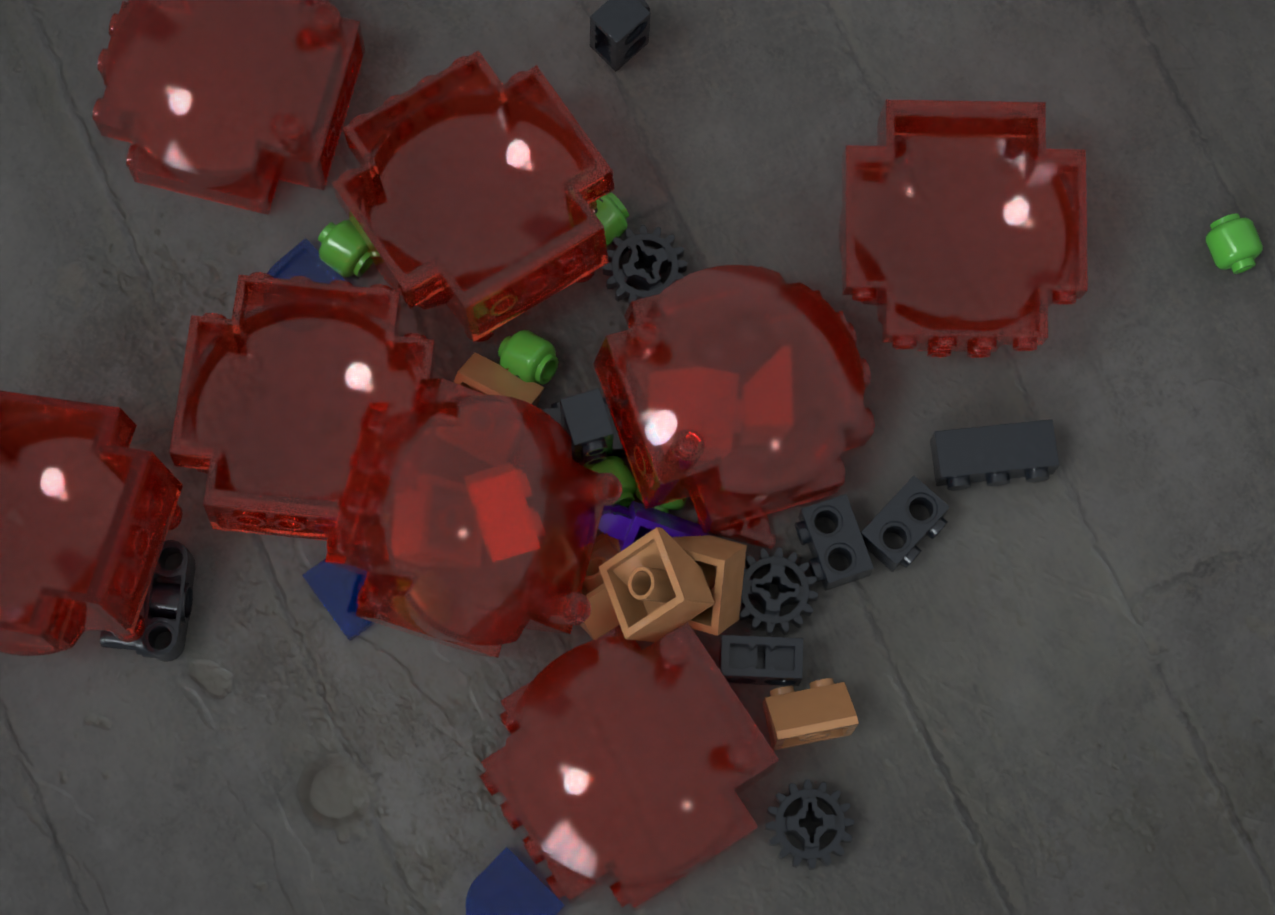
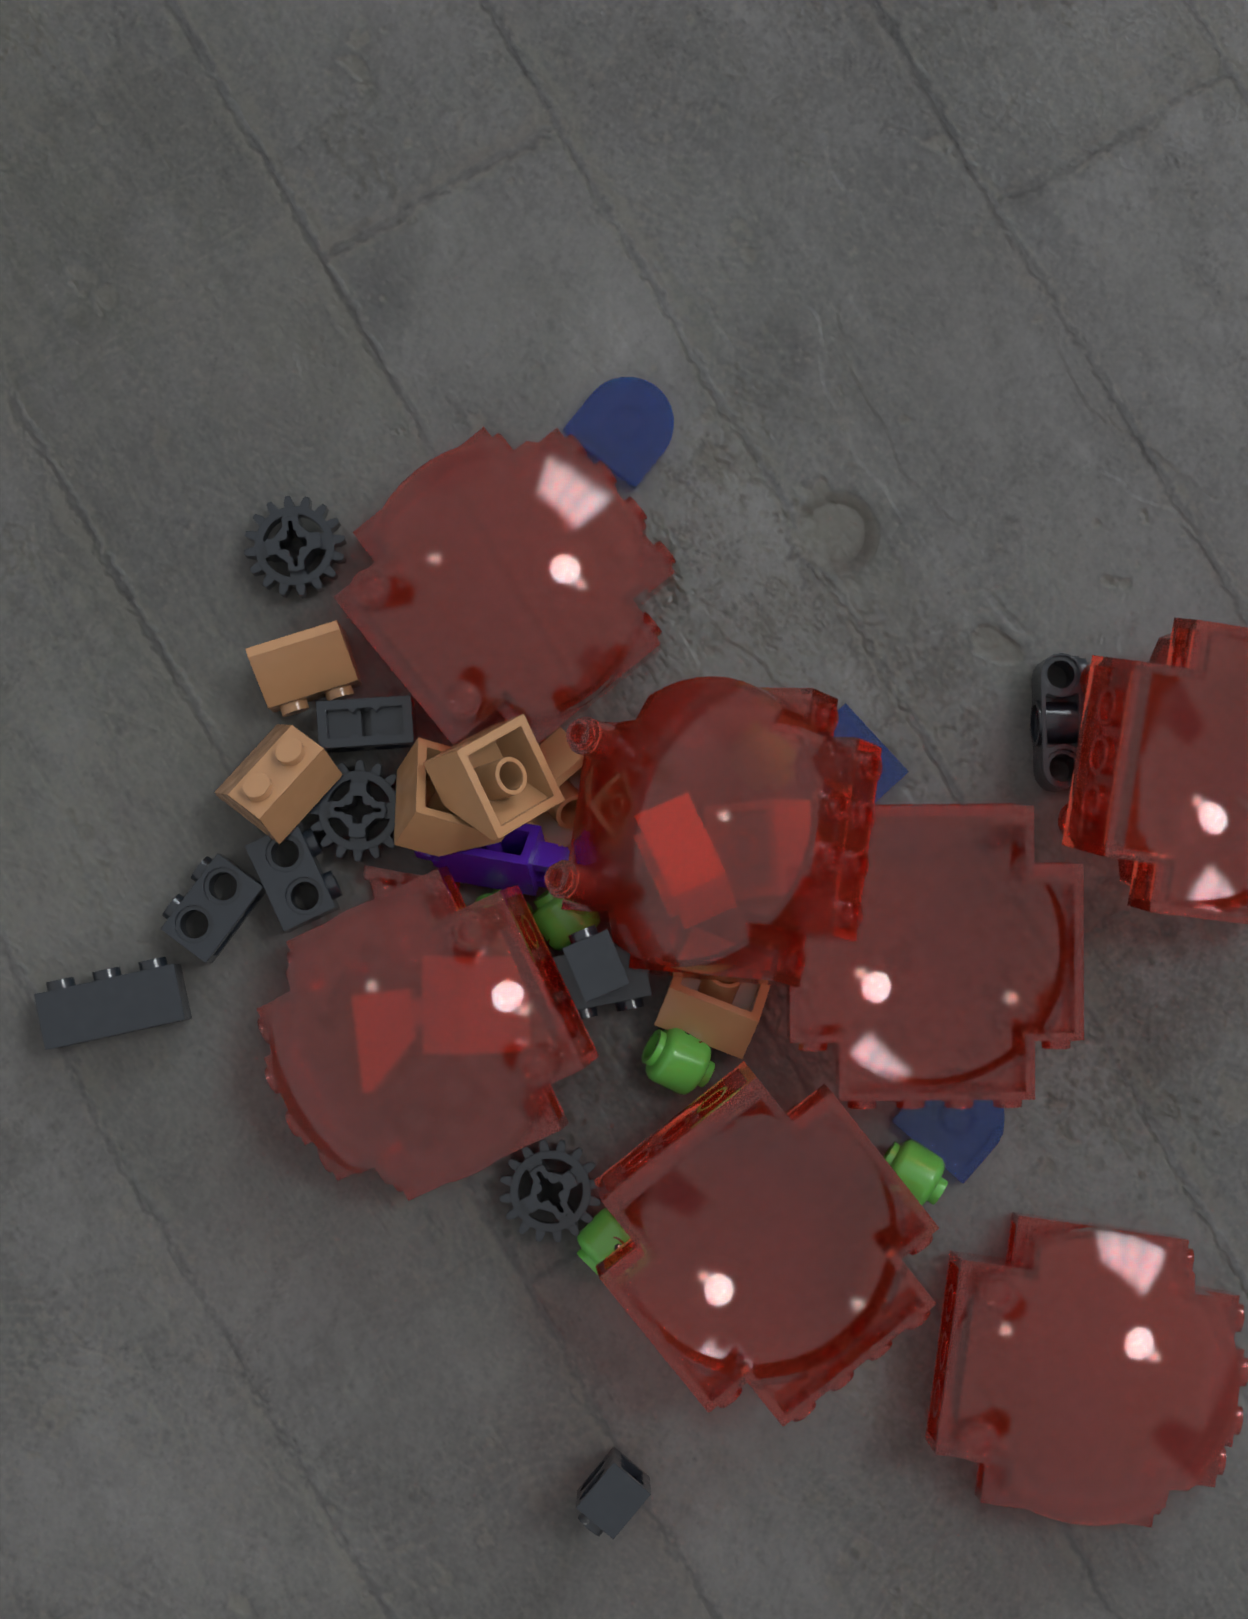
camera: 175 degrees right, 10 degrees up
clear red windscreen [839,99,1088,358] -> none
none -> medium nougat slope [214,724,343,845]

